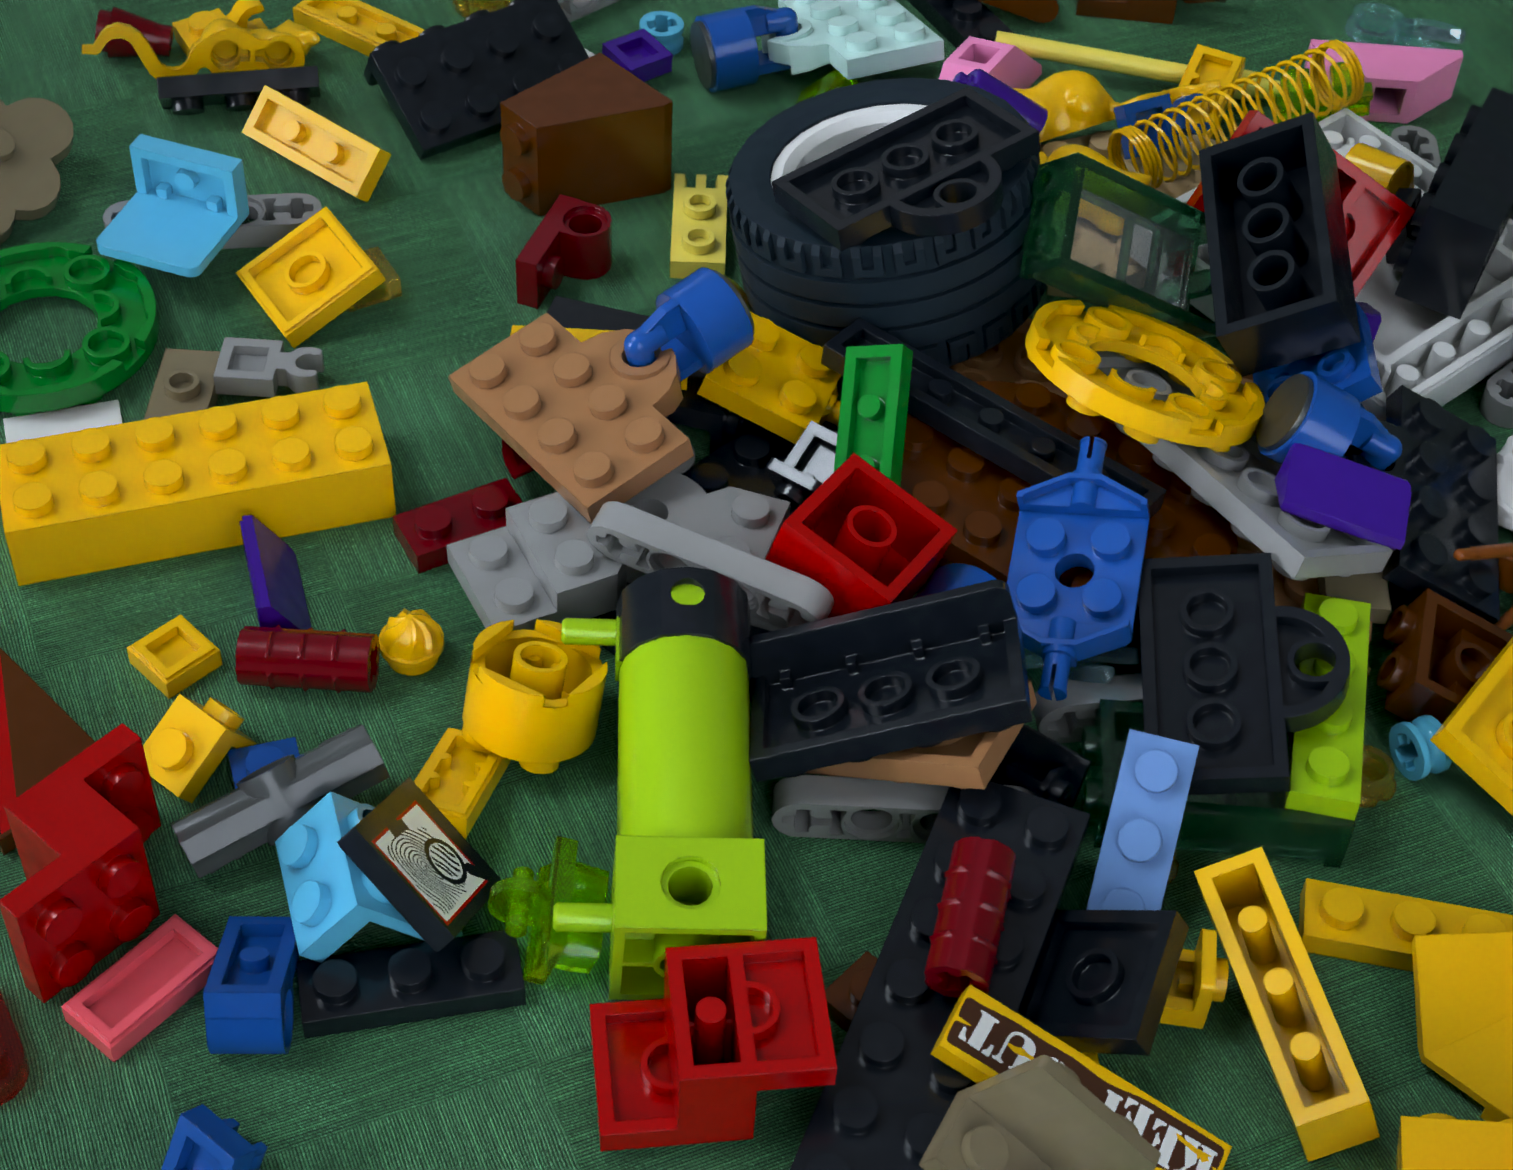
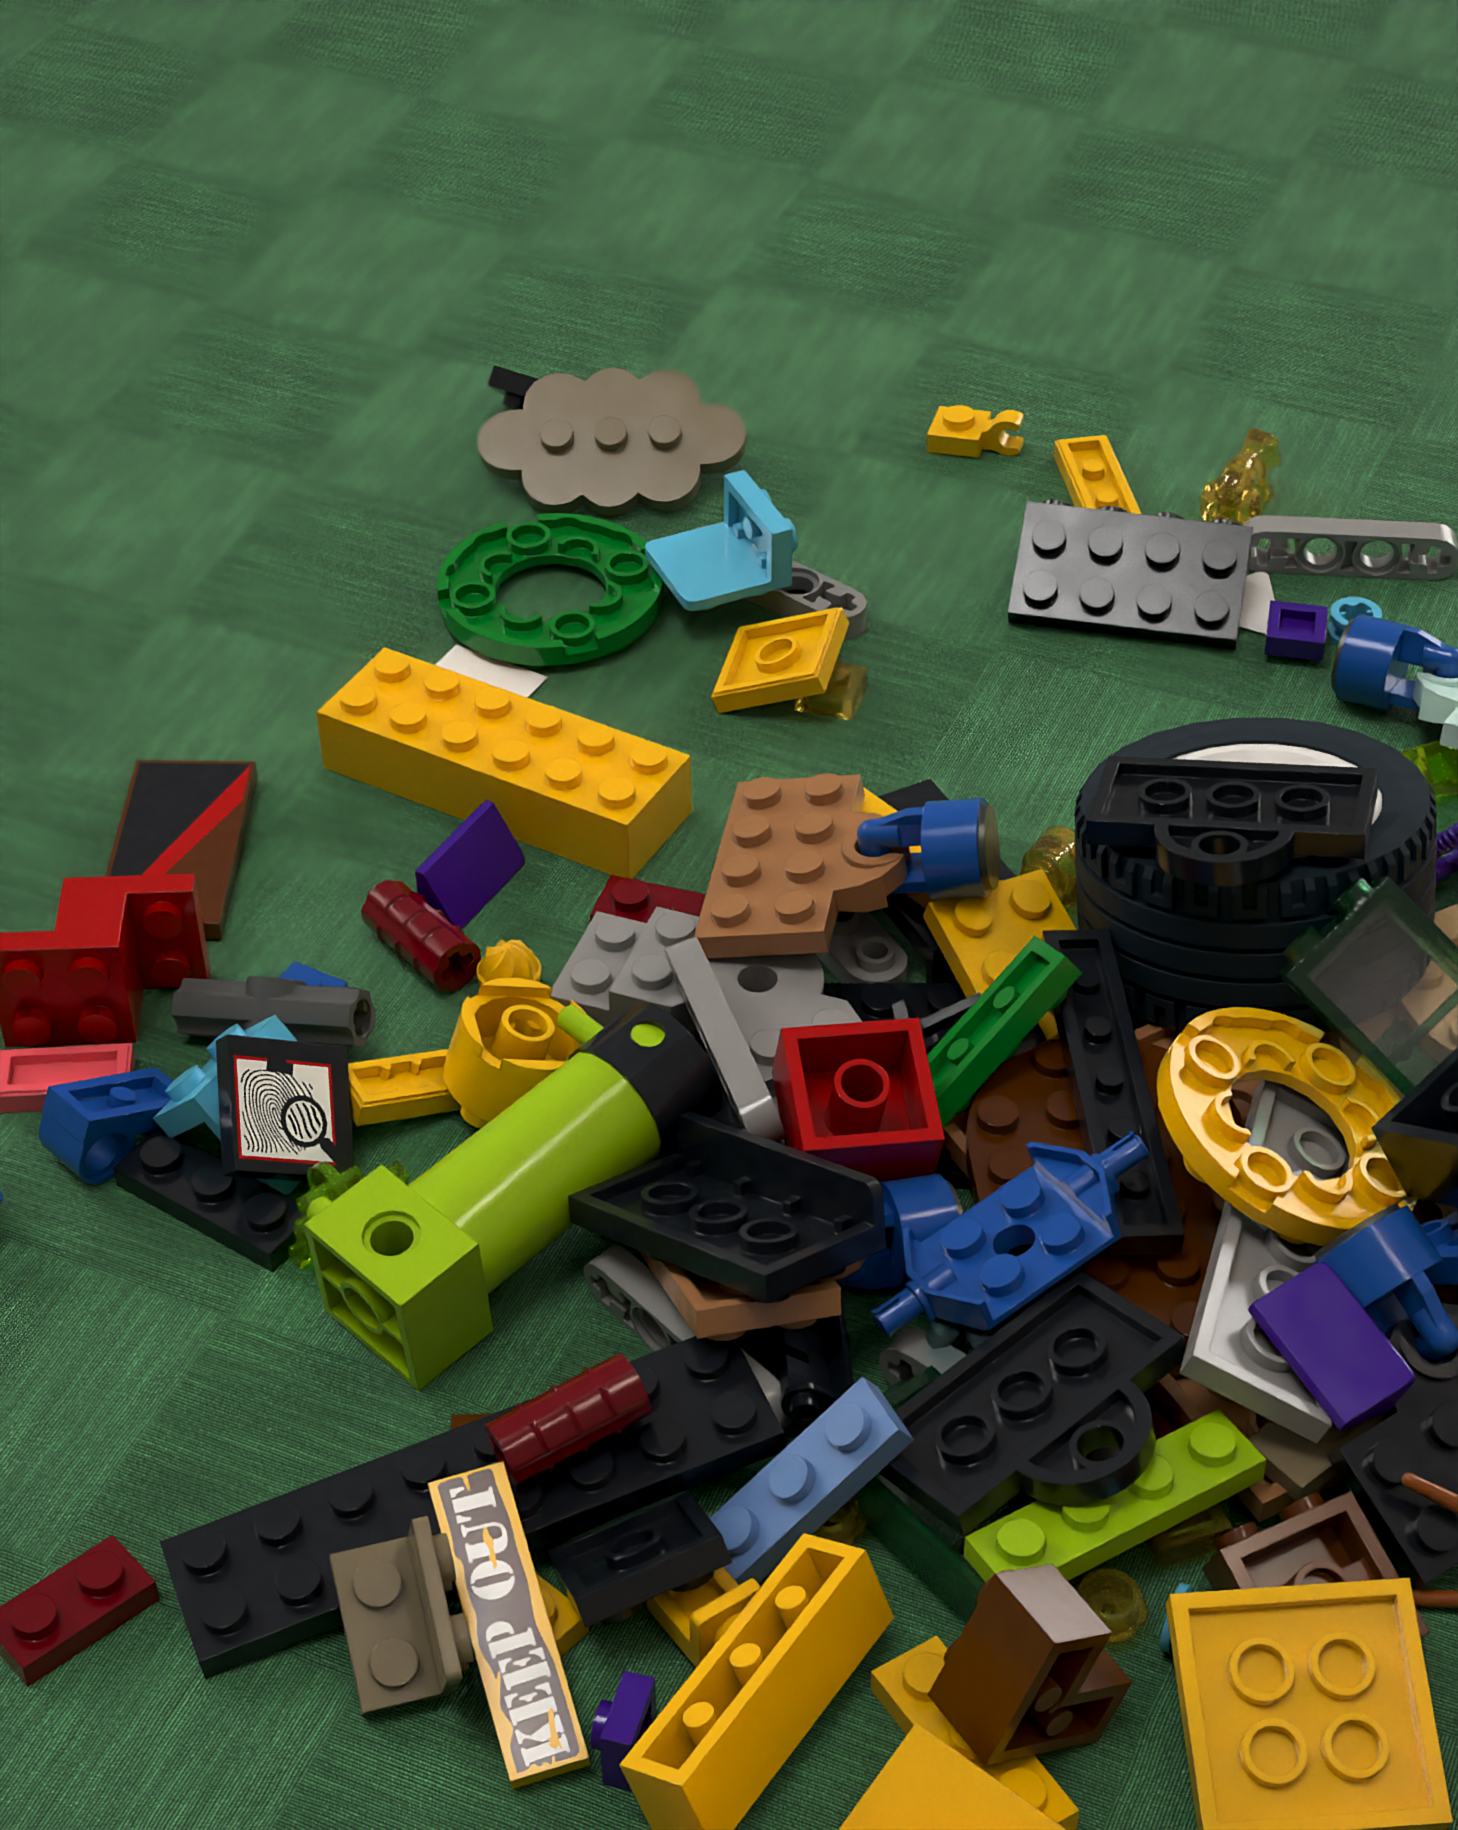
camera: 50 degrees right, 5 degrees down
yellow animal [82,18,320,80] -> none
dark red cone [95,6,173,58] -> none
yellow tile [126,614,223,699] -> none
dark tan plate [143,348,220,420] -> none
yellow bracket [143,694,257,803] -> none
black plate [156,66,321,116] -> none
light grey plate [213,337,325,397] -> none
yellow plate [241,85,392,202] -> none
reddish brown slope [500,53,673,216] -> none
dark red plate [515,194,612,309] -> none
red bracket [589,937,837,1152] -> none
none -> dark purple plate [590,1671,657,1791]
none -> reddish brown brick [928,1564,1133,1766]

